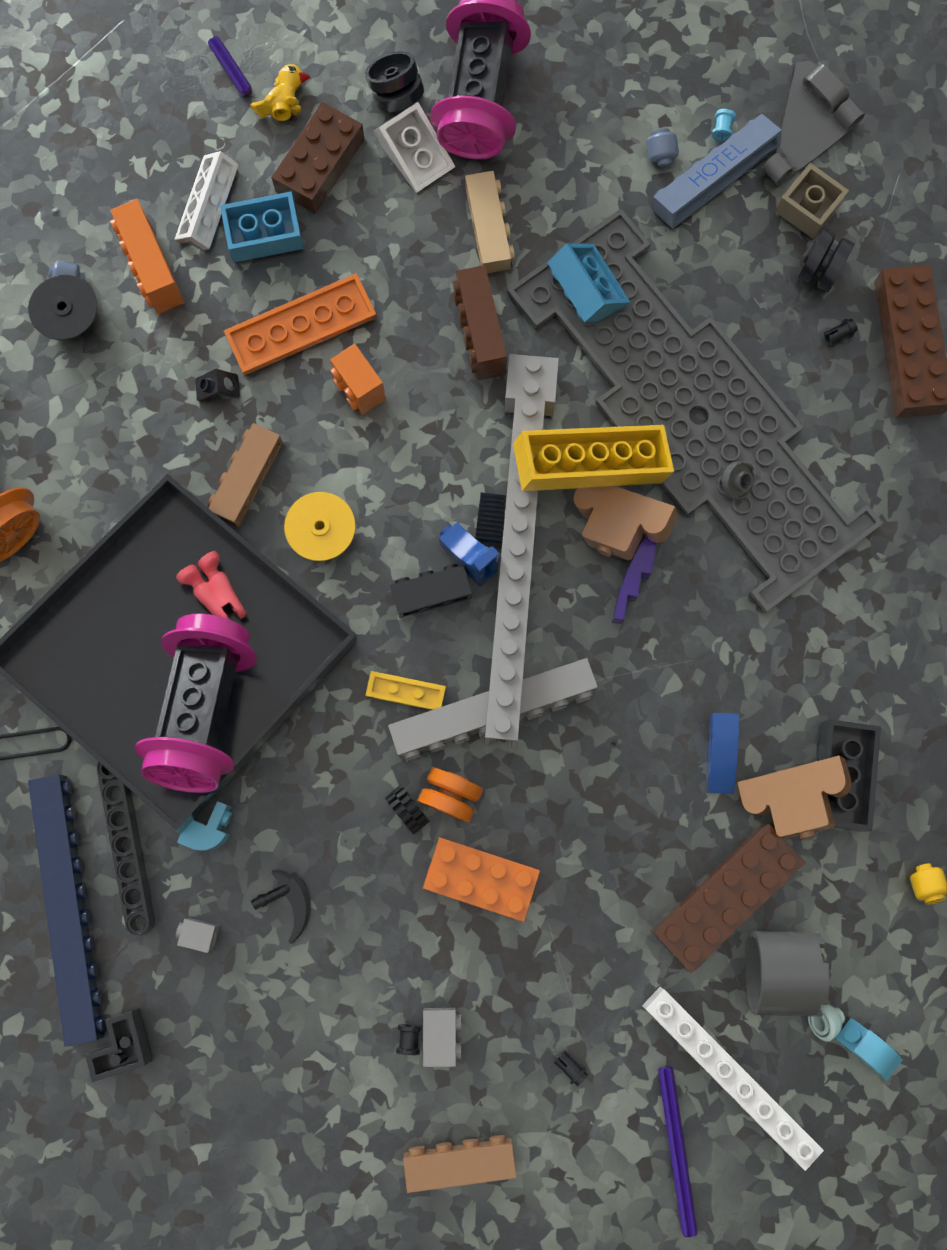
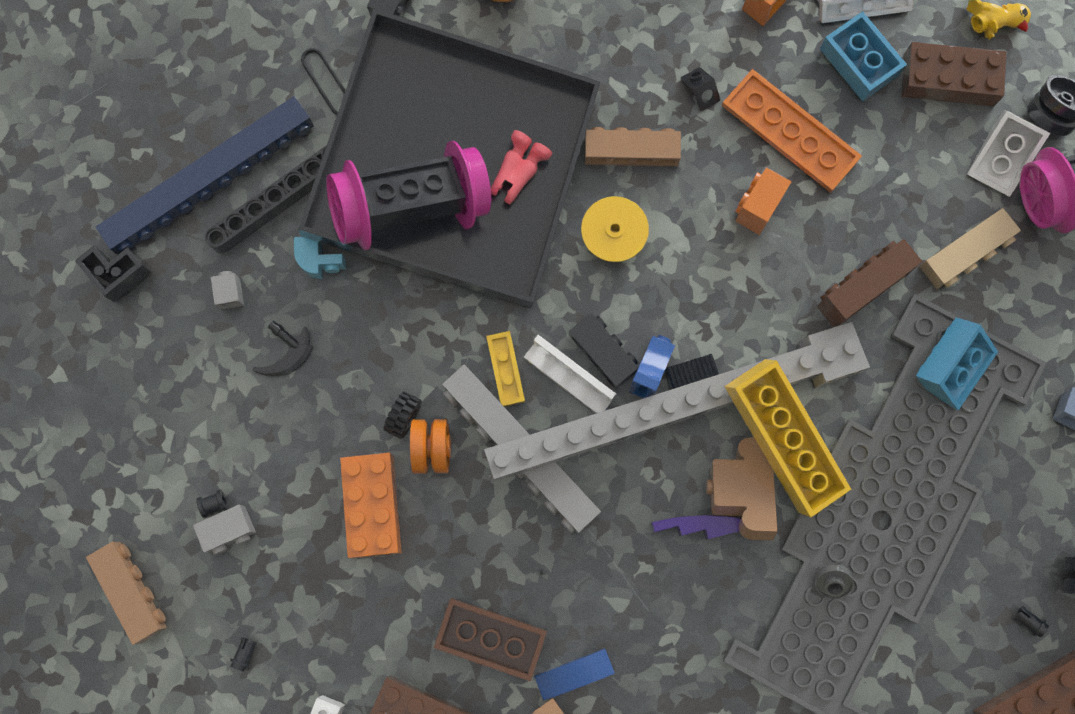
camera: 70 degrees right, 0 degrees up
none -> reddish brown brick [434,598,547,681]
none -> white fence [524,335,616,414]

